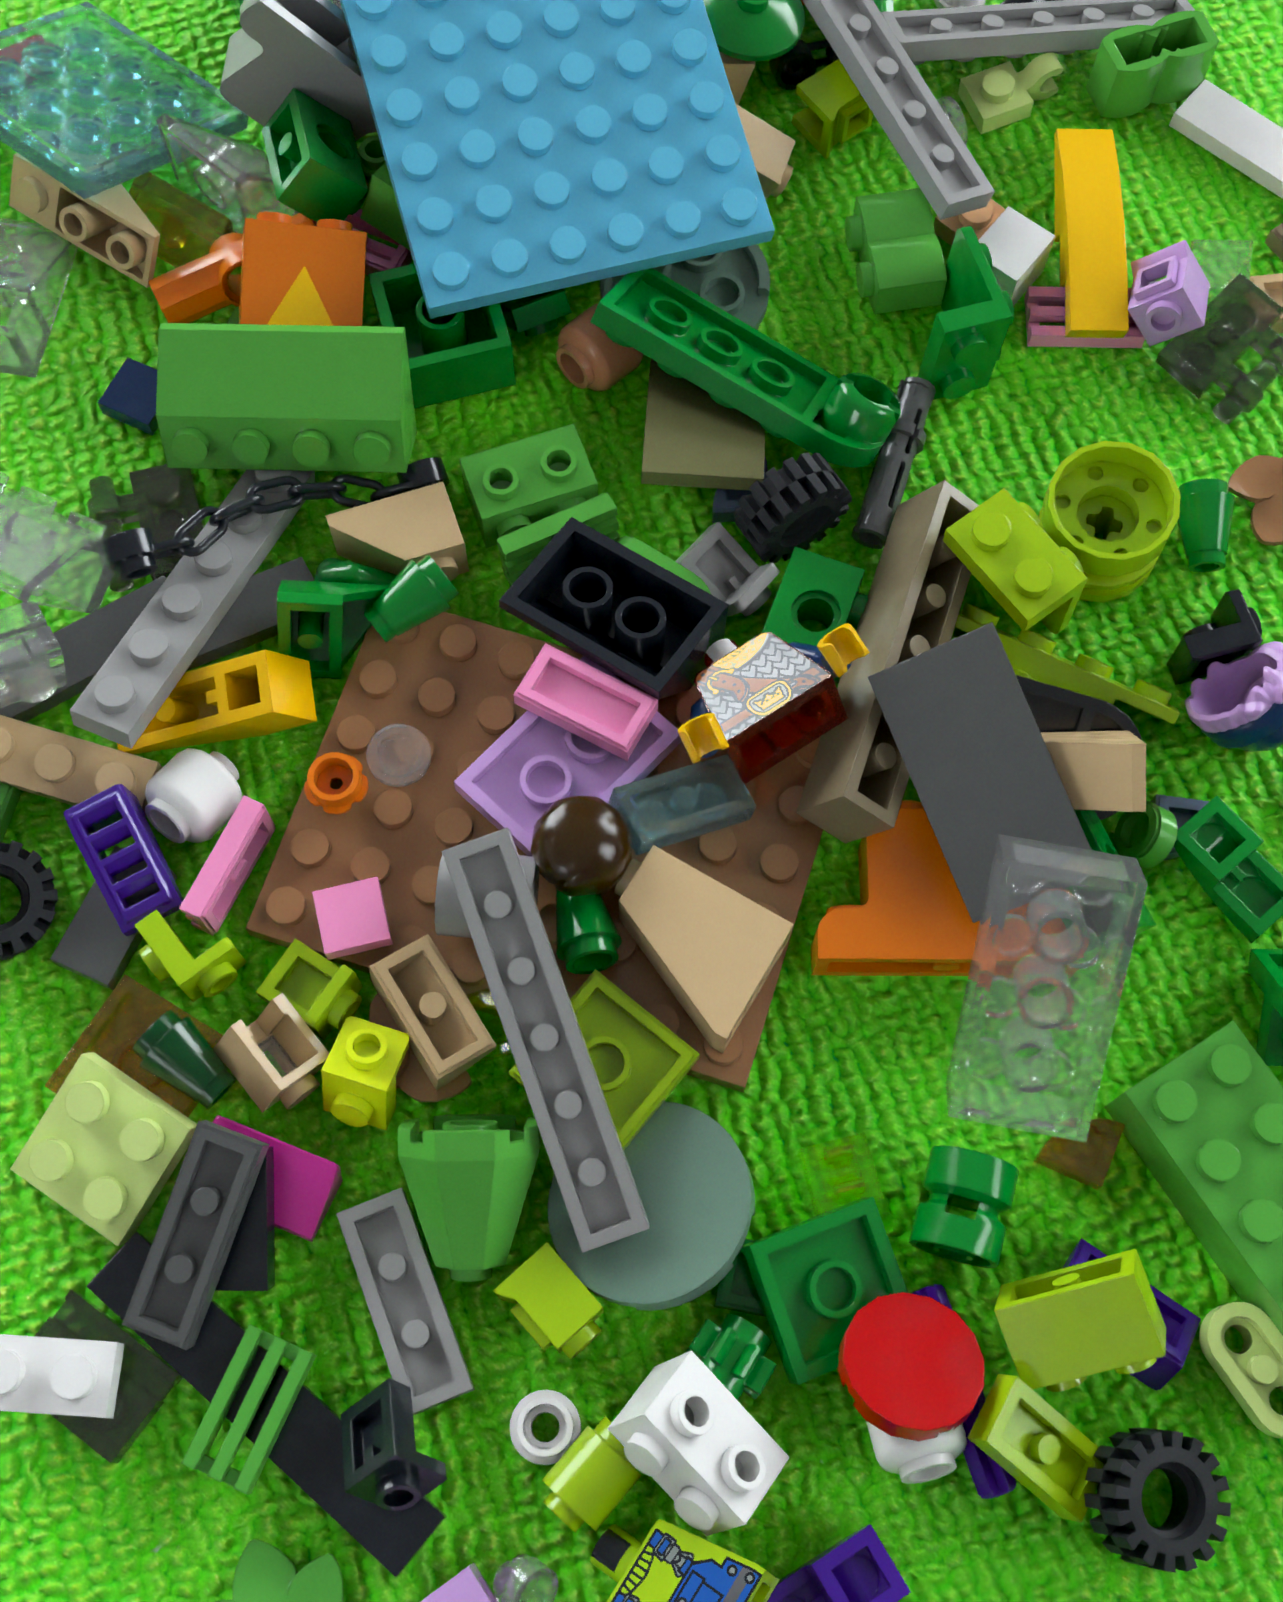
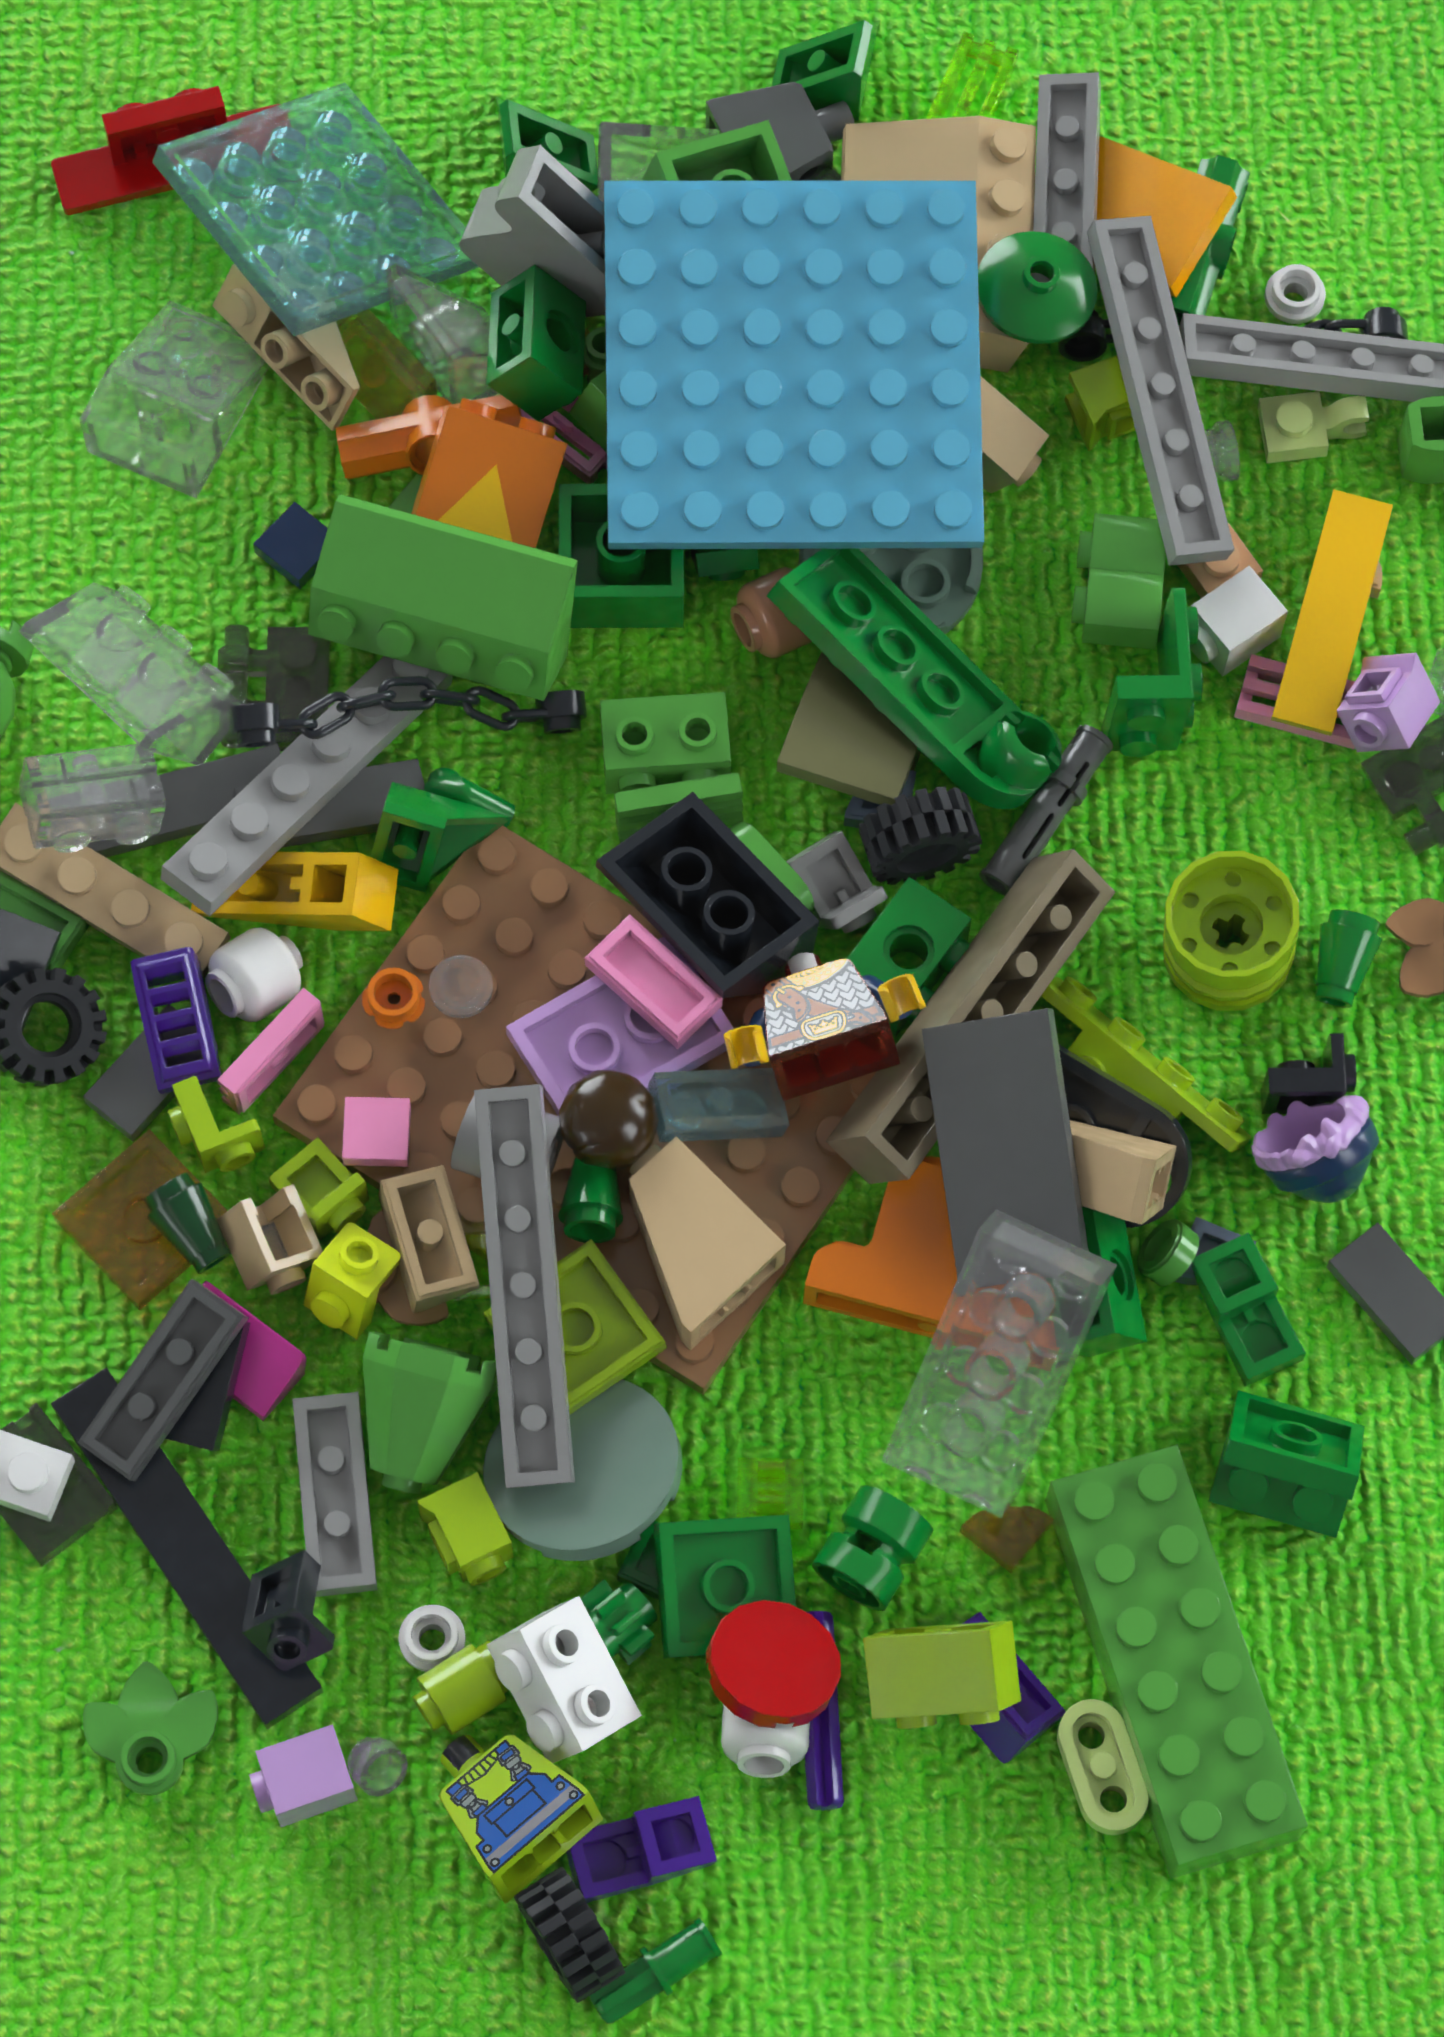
camera: 15 degrees right, 0 degrees up
yellowish green plate [10,1052,197,1246] -> none
bright green tile [181,1324,317,1494] -> none
tan slope [326,481,469,581] -> none
green cone [363,555,459,643] -> none
lime bracket [943,488,1088,634] -> none
lime plate [967,1374,1104,1523] -> none
black tyre [1084,1428,1231,1572] -> none

